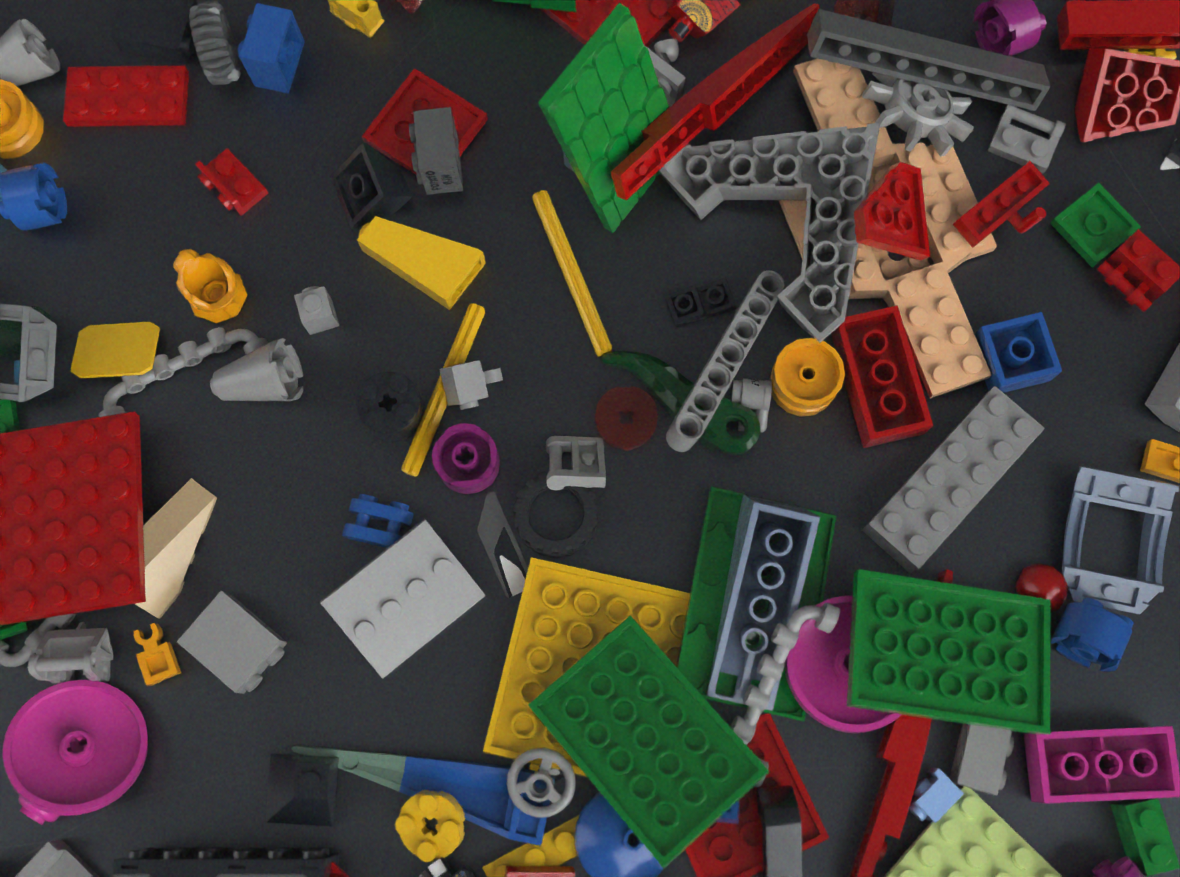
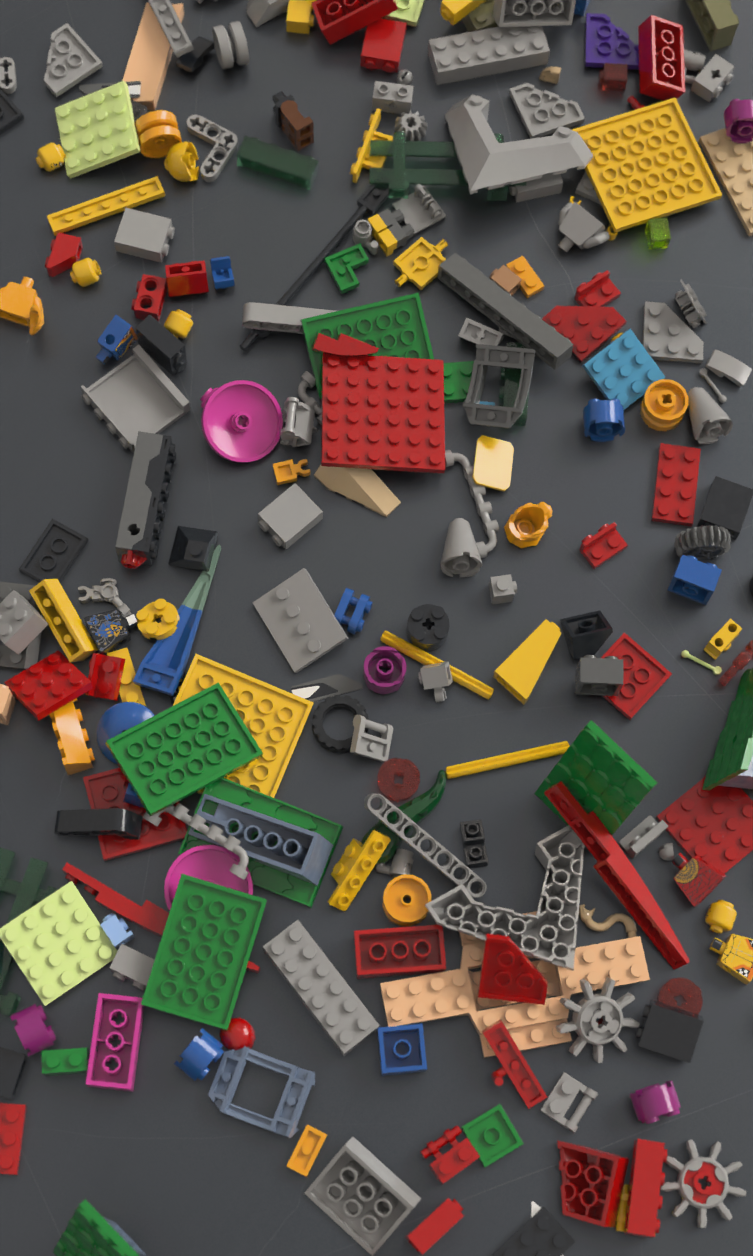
camera: 90 degrees right, 5 degrees down
light grey piece [507,748,576,817] -> none
dark grey brick [807,9,1051,111] -> none
none -> yellow bracket [328,830,391,911]
none -> tan animal [579,905,637,938]
none -> yellowish green hinge [681,650,722,675]

